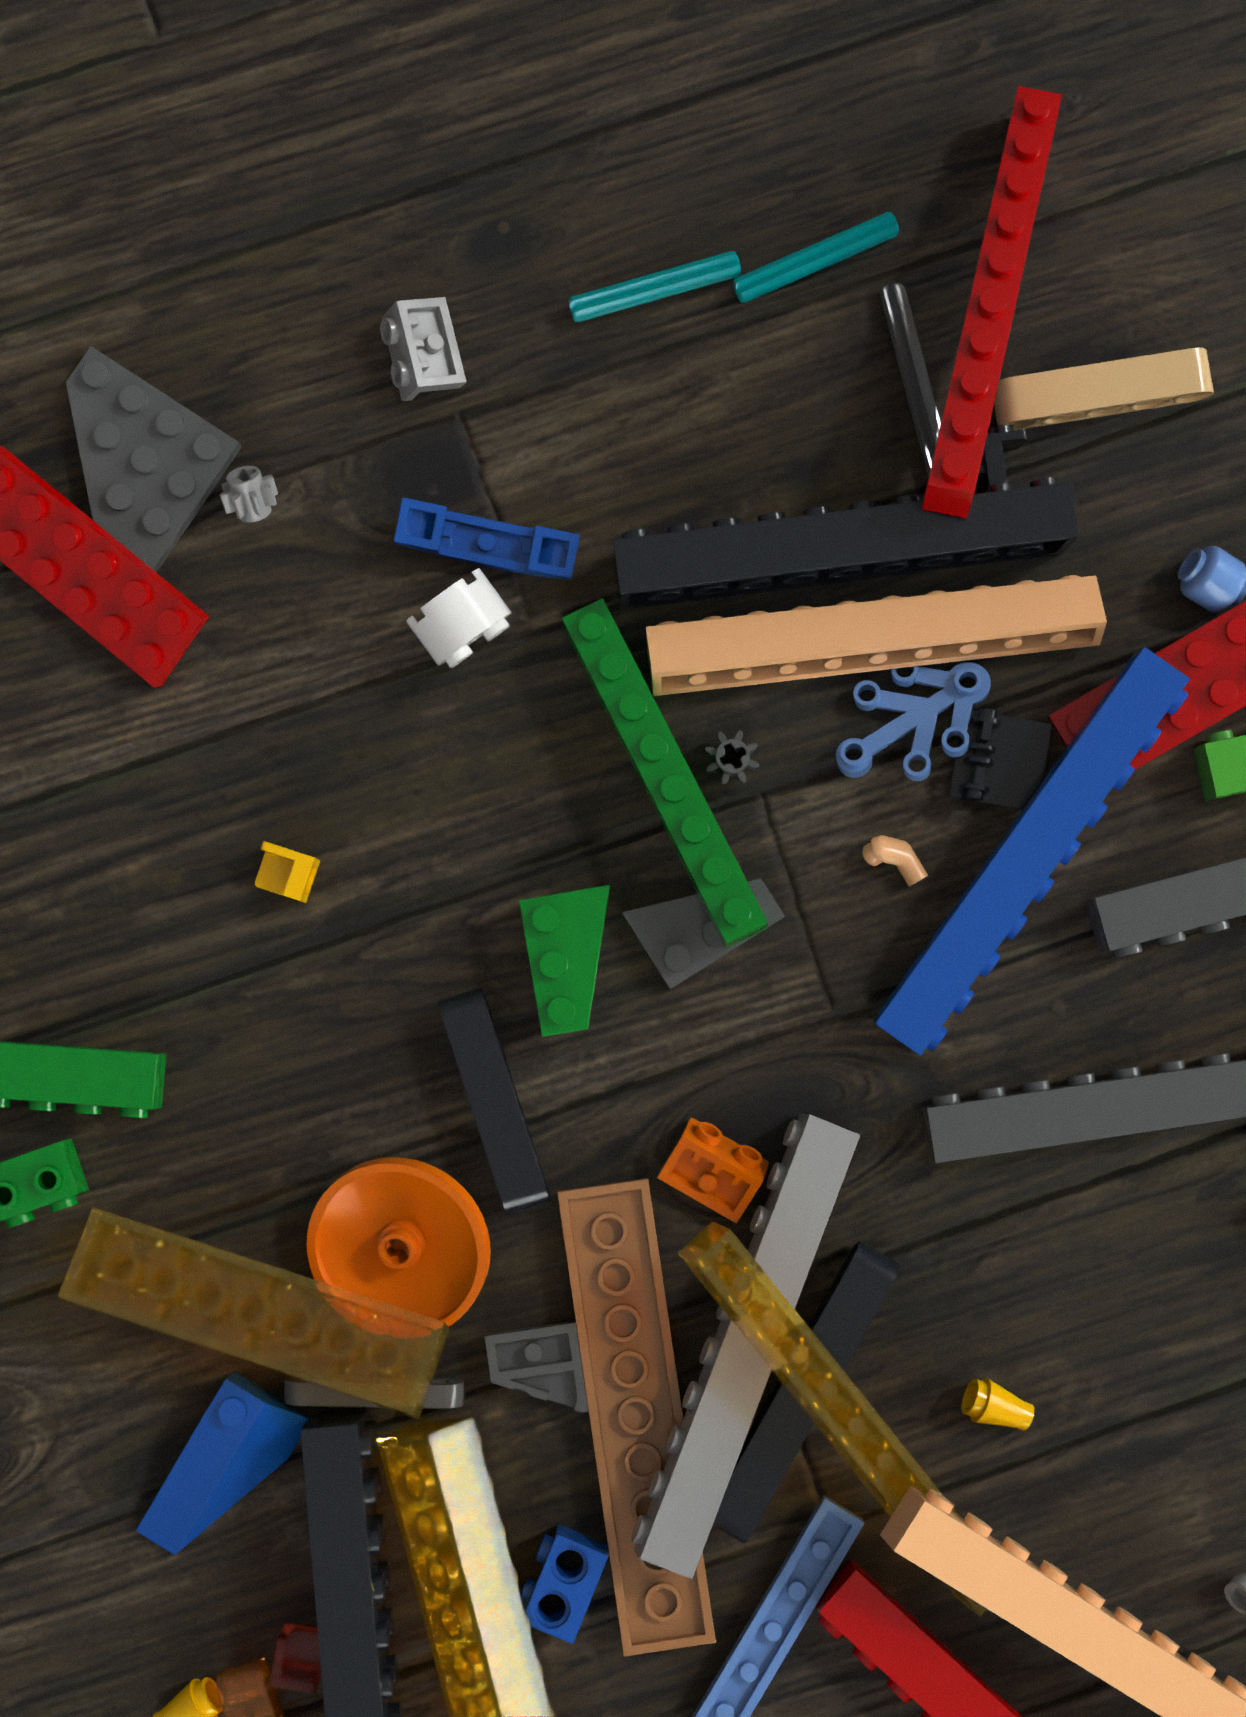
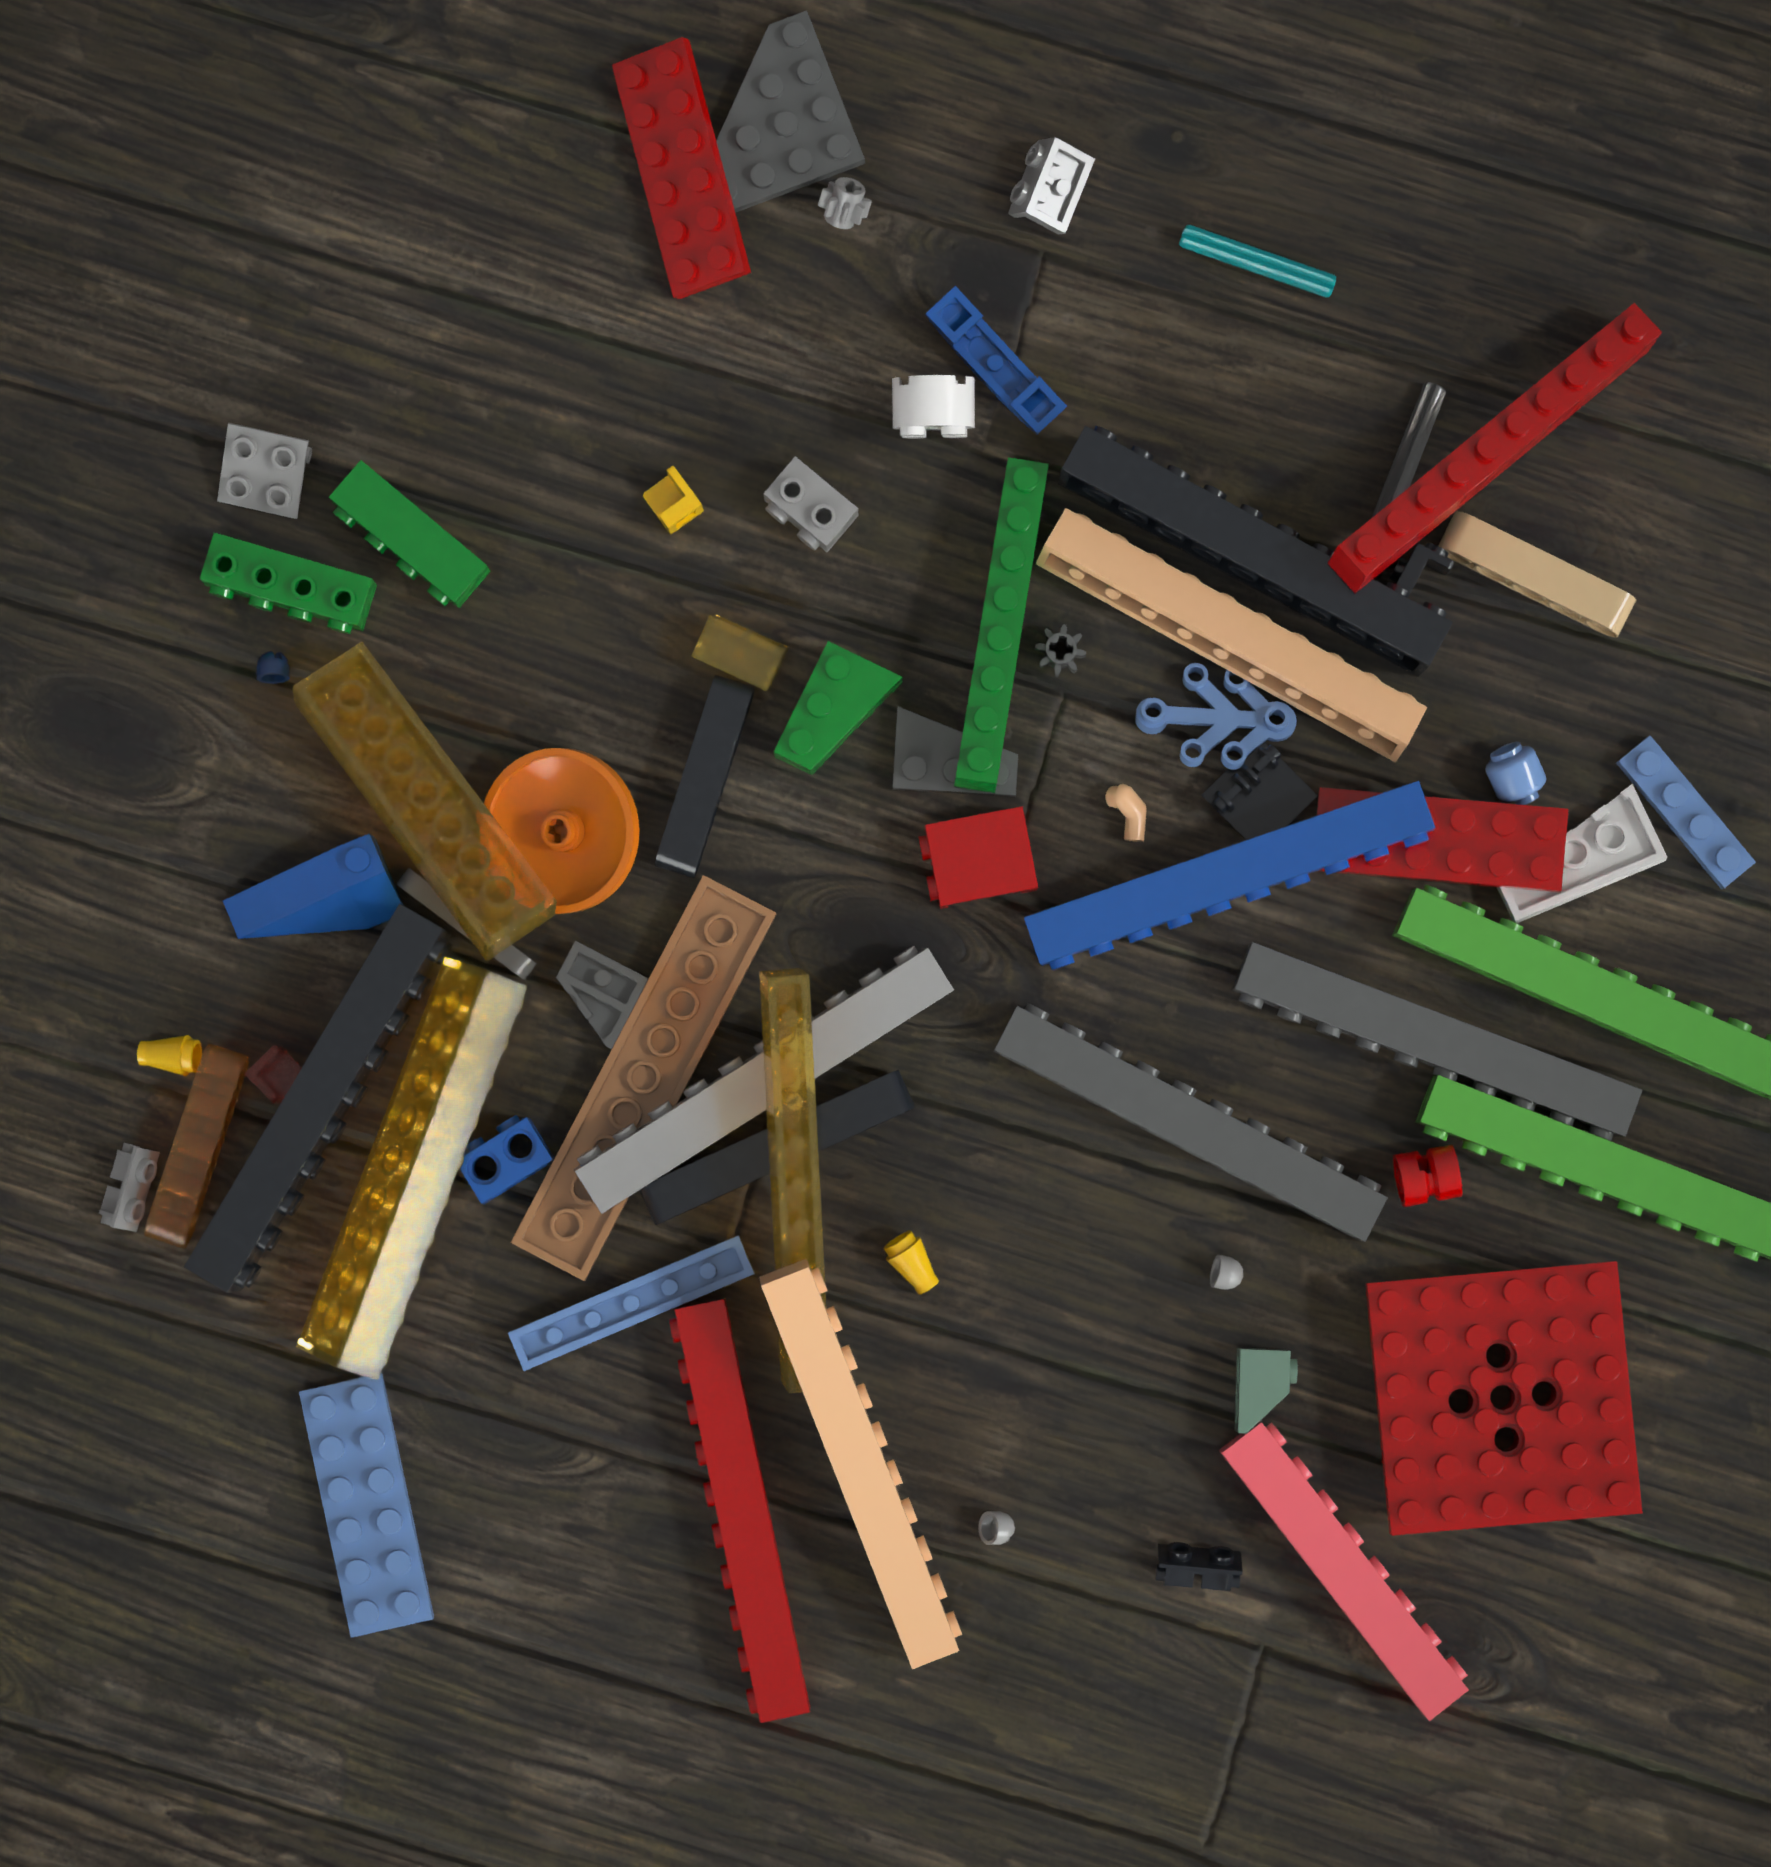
camera: 40 degrees right, 0 degrees up
orange bracket [657,1118,769,1224] -> none
teal axle [733,212,899,303] -> none
none -> dark blue hinge [256,651,290,684]
none -> clear yellow hinge [692,613,789,691]
none -> light grey brick [763,456,859,552]
none -> red panel [918,806,1038,909]

